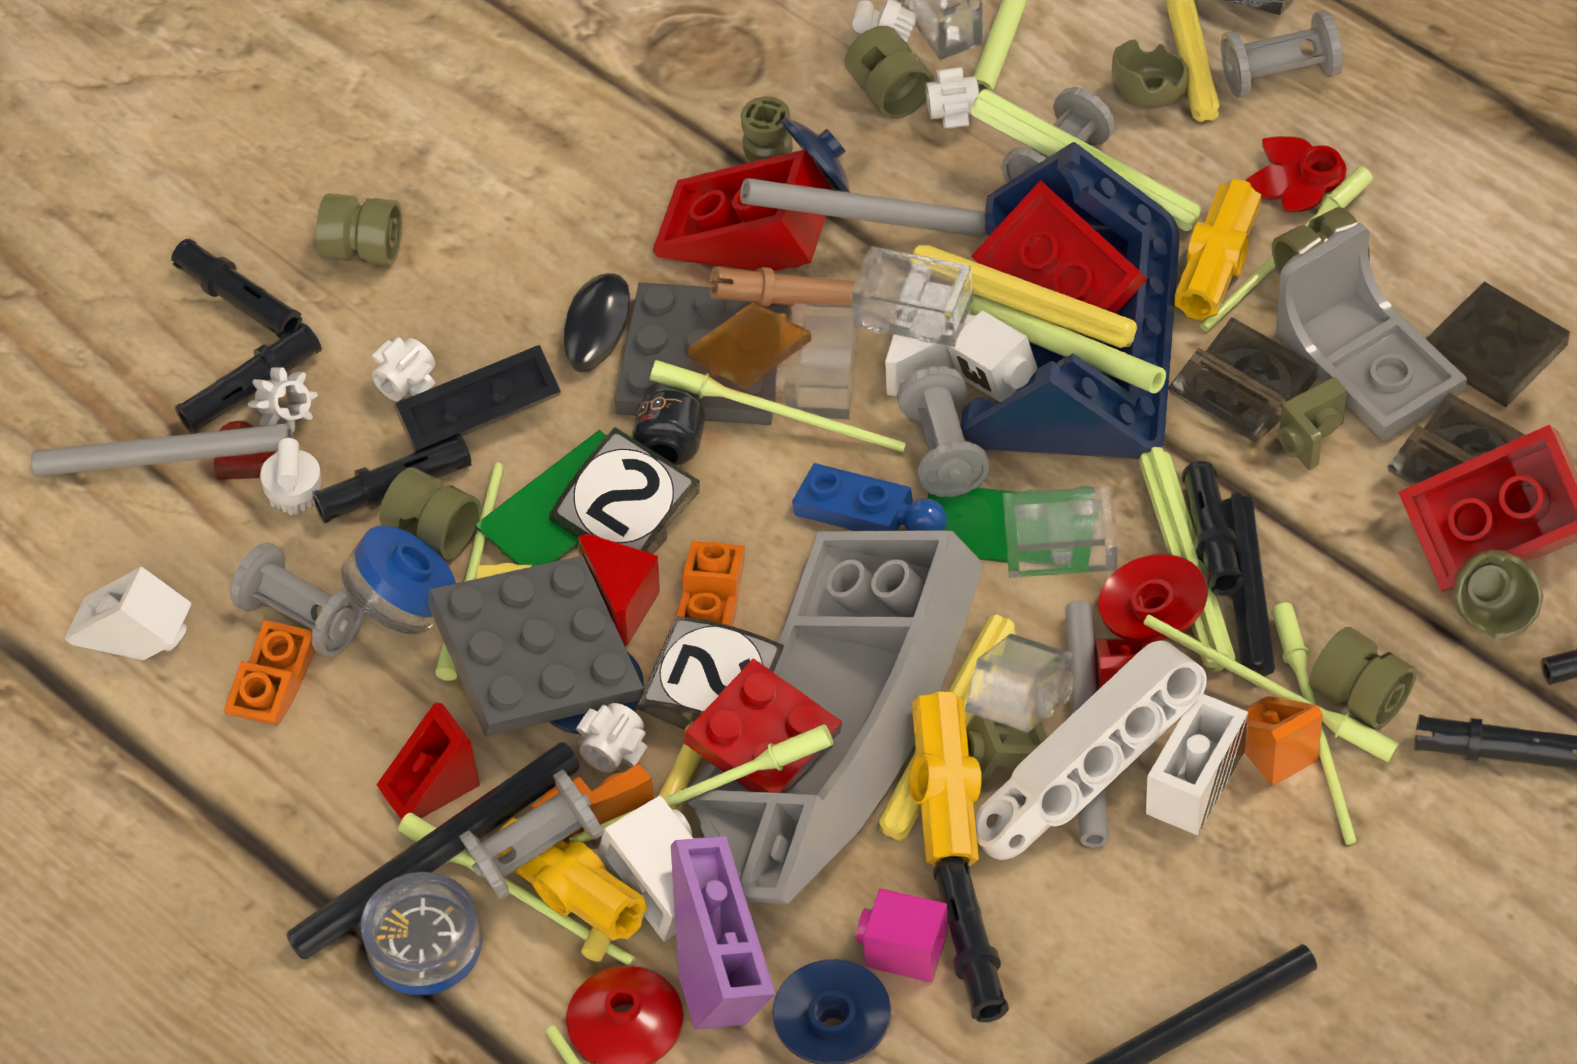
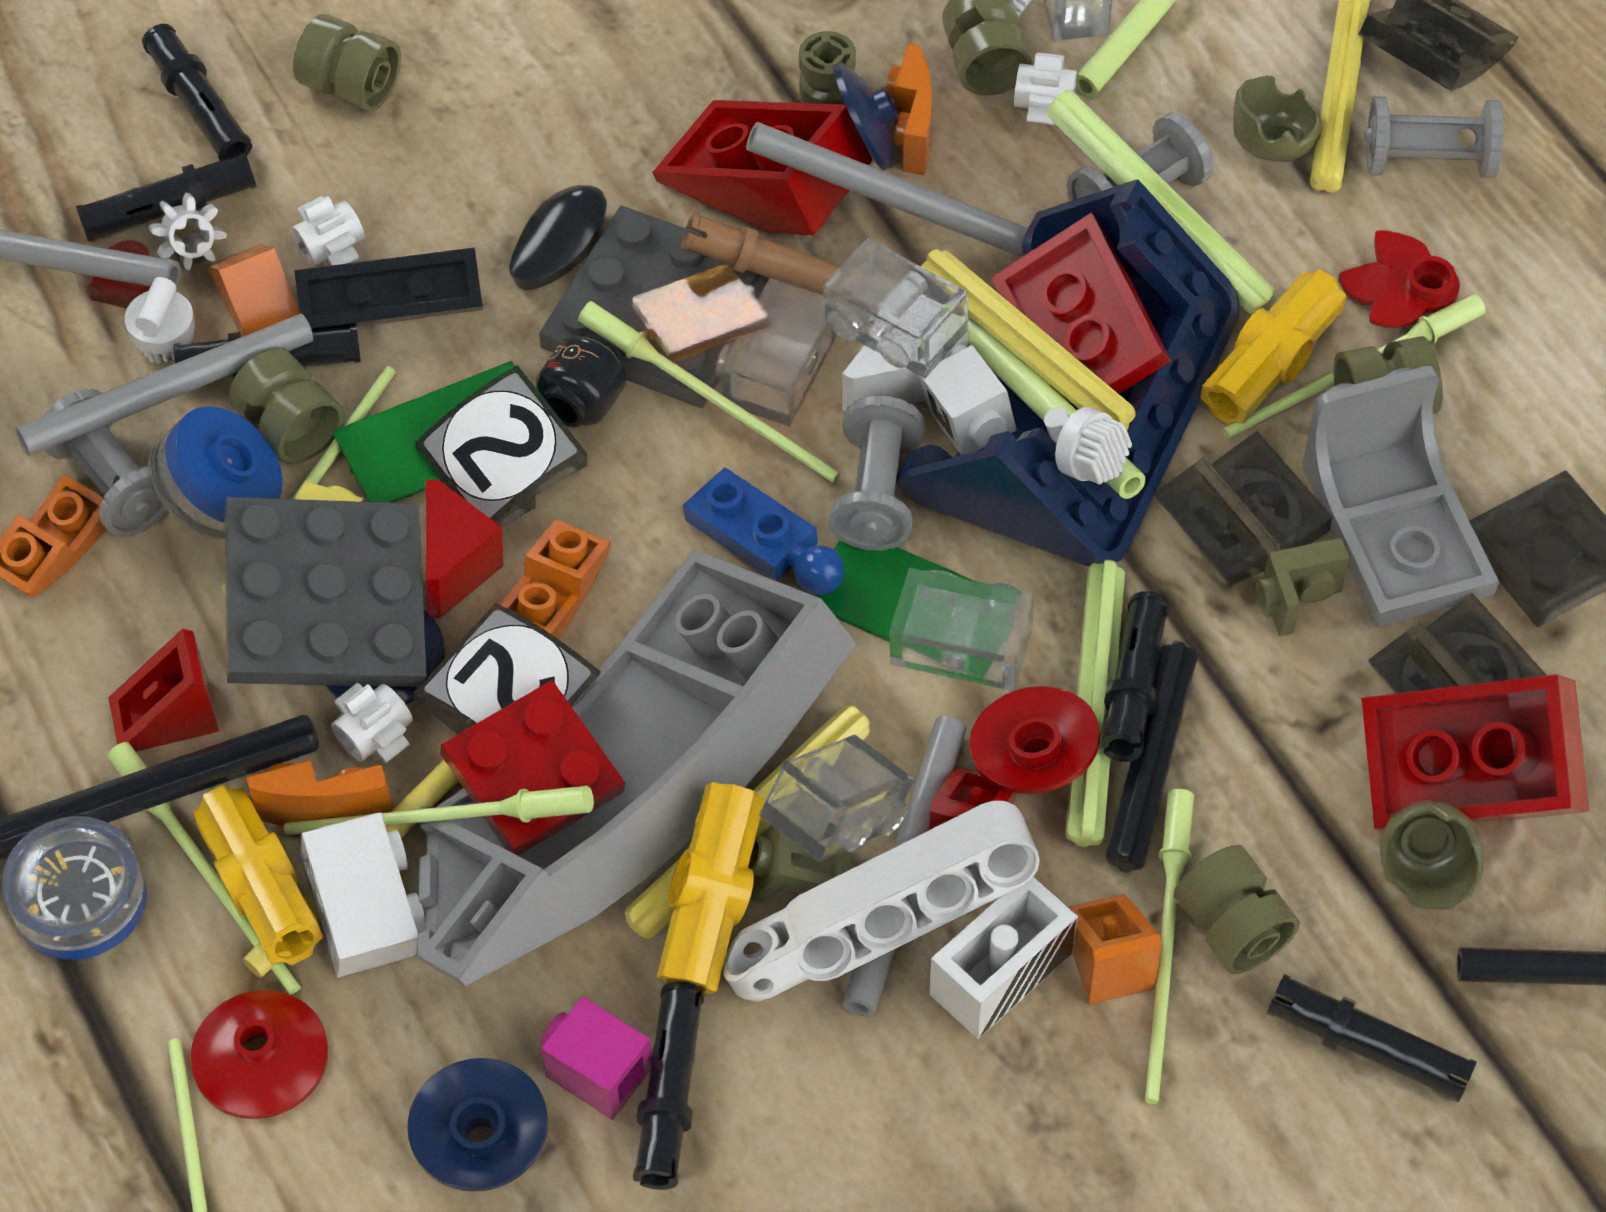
camera: 15 degrees right, 5 degrees up
light grey hose [459,770,604,901] -> none
medium lavender slope [670,836,775,1030] -> none
yellowish green piece [1143,614,1399,763] -> none
none -> light grey piece [16,313,313,457]
none -> orange slope [206,244,300,337]
none -> orange slope [886,43,932,176]
none -> white piece [1044,407,1132,484]

